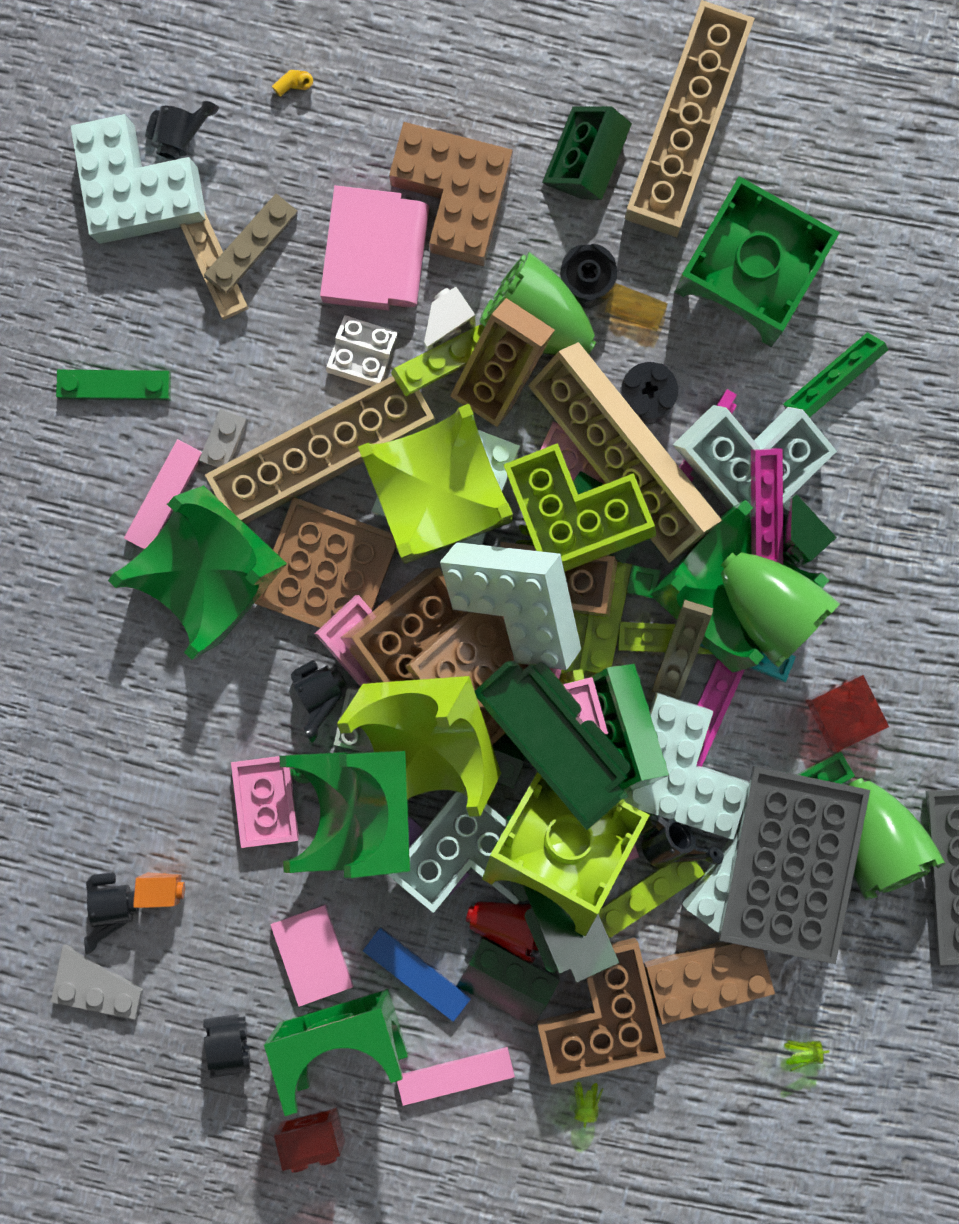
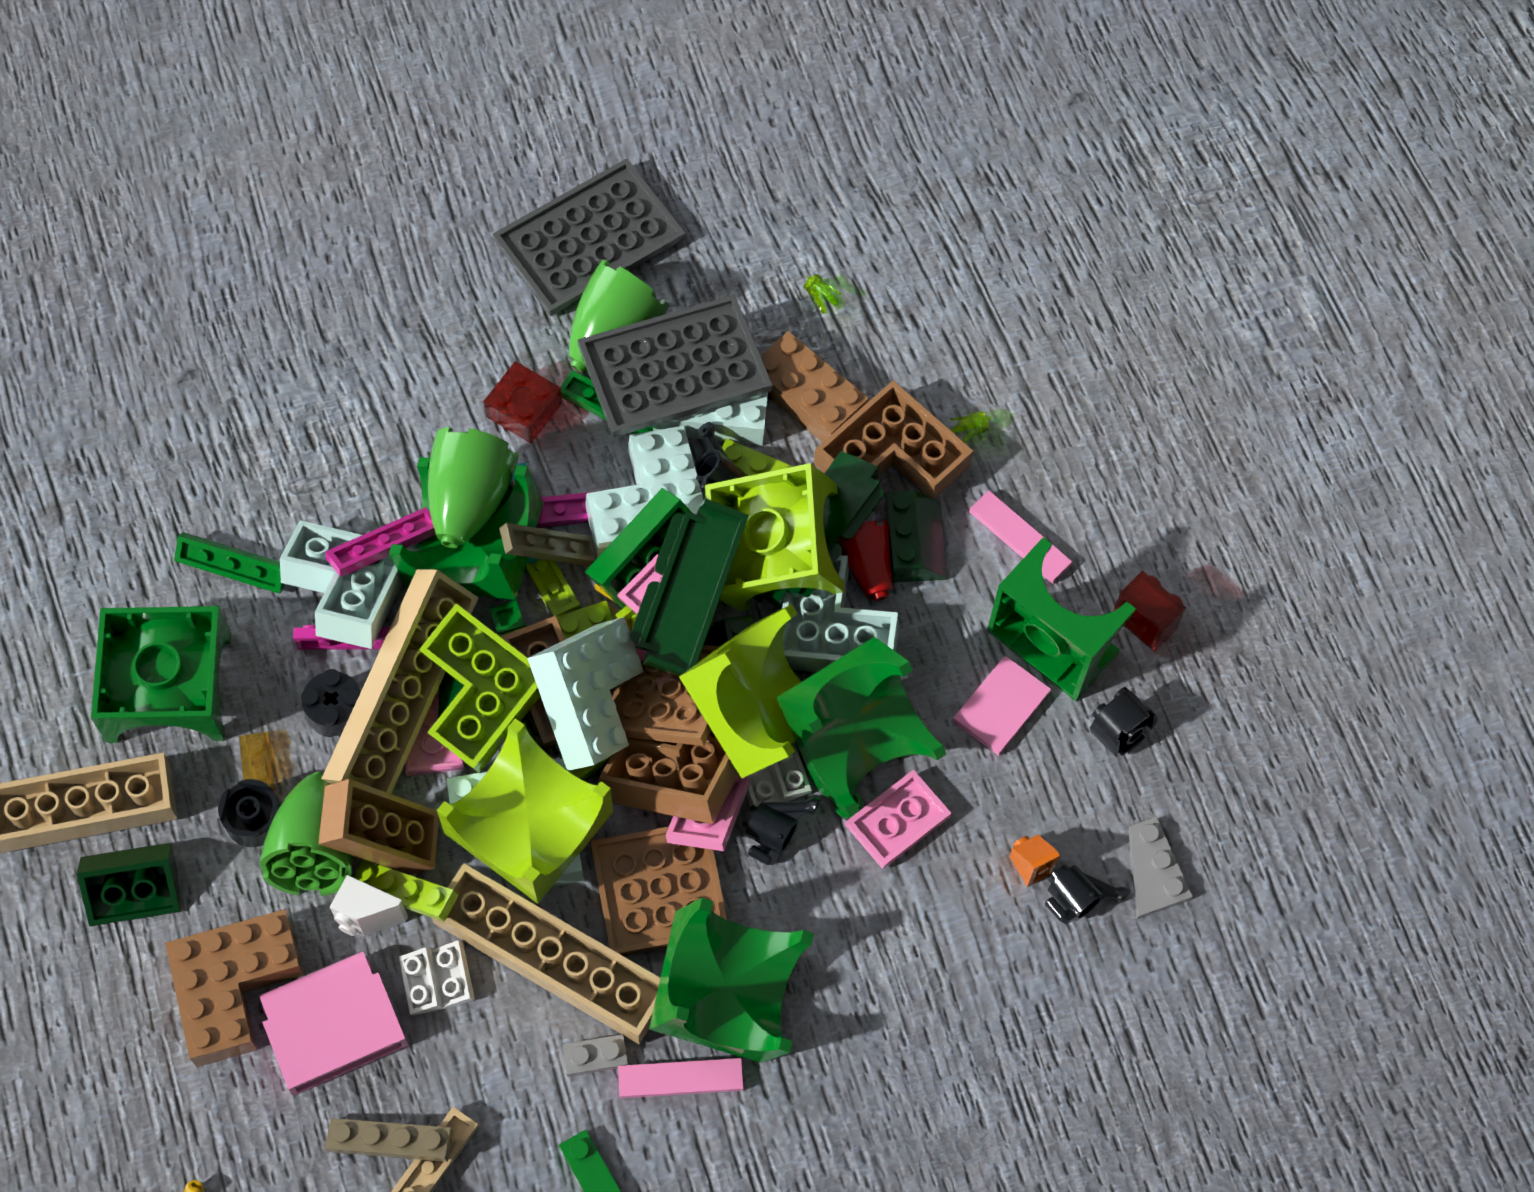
camera: 130 degrees left, 20 degrees down
blue tile [363,927,471,1022] -> none
dark green slope [783,494,837,568] -> none

